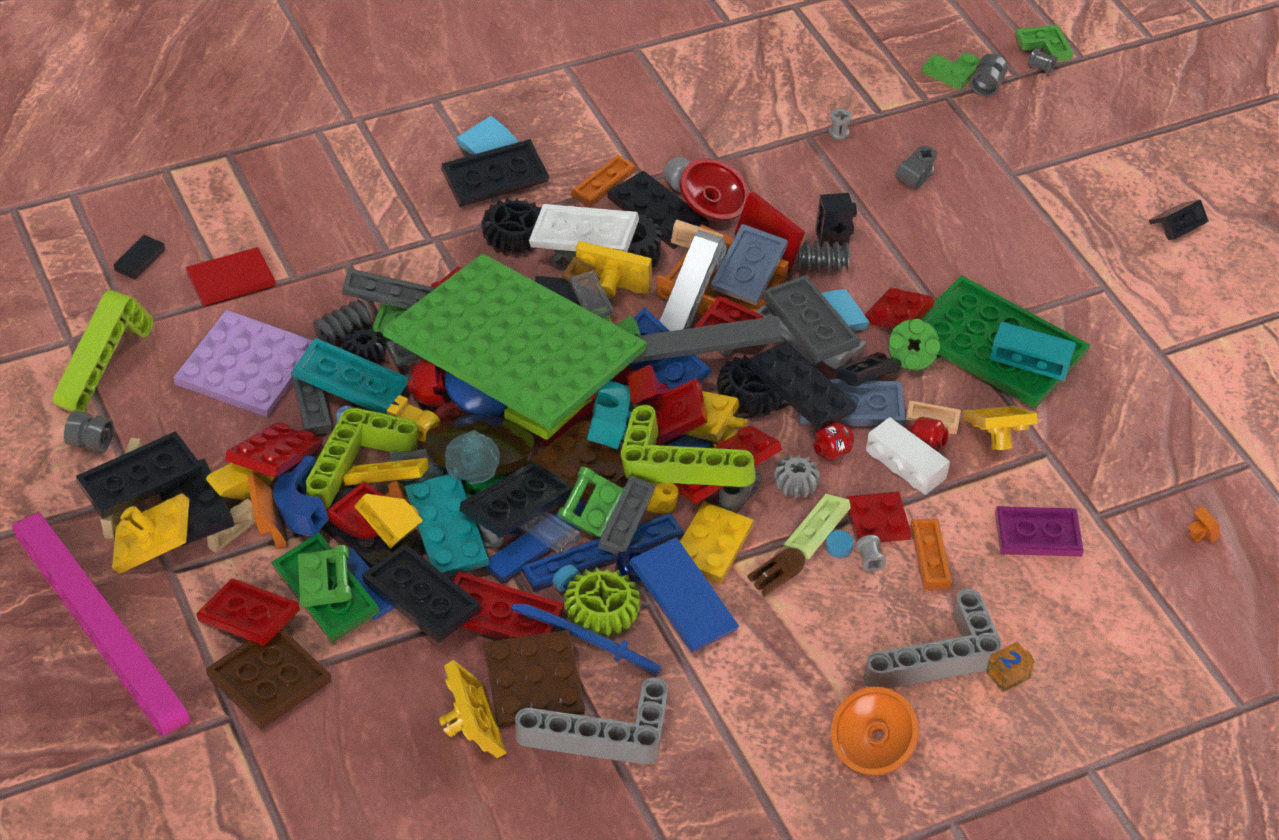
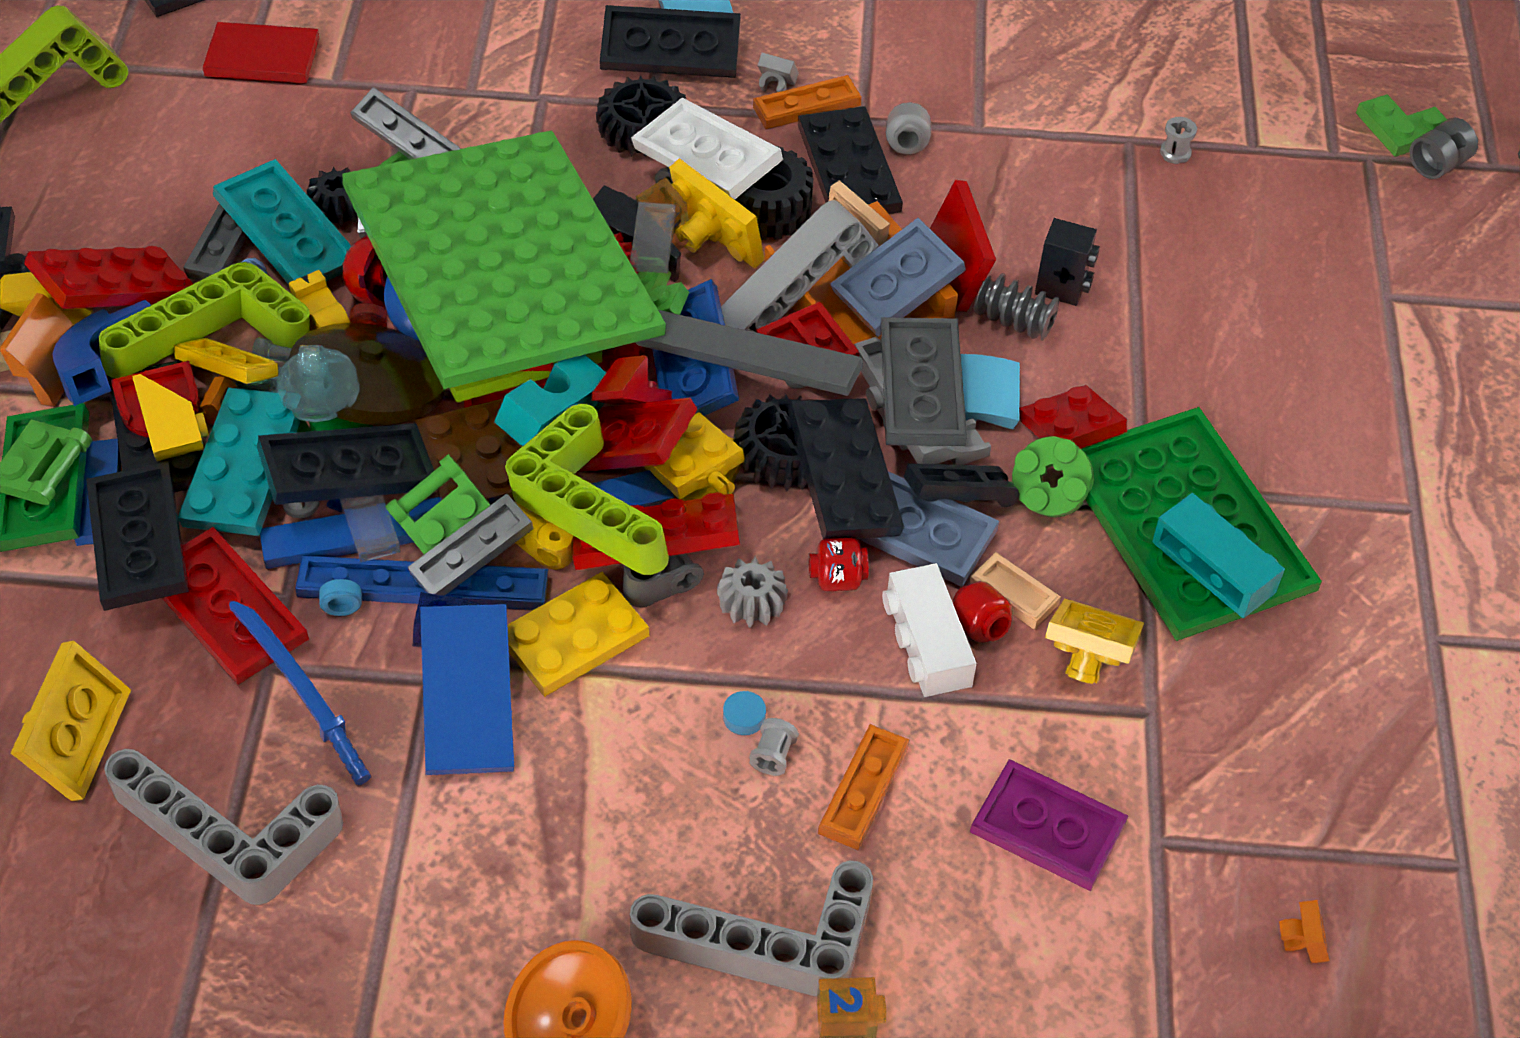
camera: 30 degrees right, 5 degrees up
lavender plate [174,310,313,418] -> none
dark grey piece [313,299,372,346] -> none
reddish brown plate [483,630,585,727] -> none
lime gear [564,567,641,638] -> none
red dish [680,158,749,221] -> none
reddish brown arm [747,548,805,597] -> none
yellowish green plate [784,494,851,559] -> none
red plate [846,491,911,543] -> none
dark grey piece [895,146,937,190] -> none
none -> light grey tile [758,53,799,92]

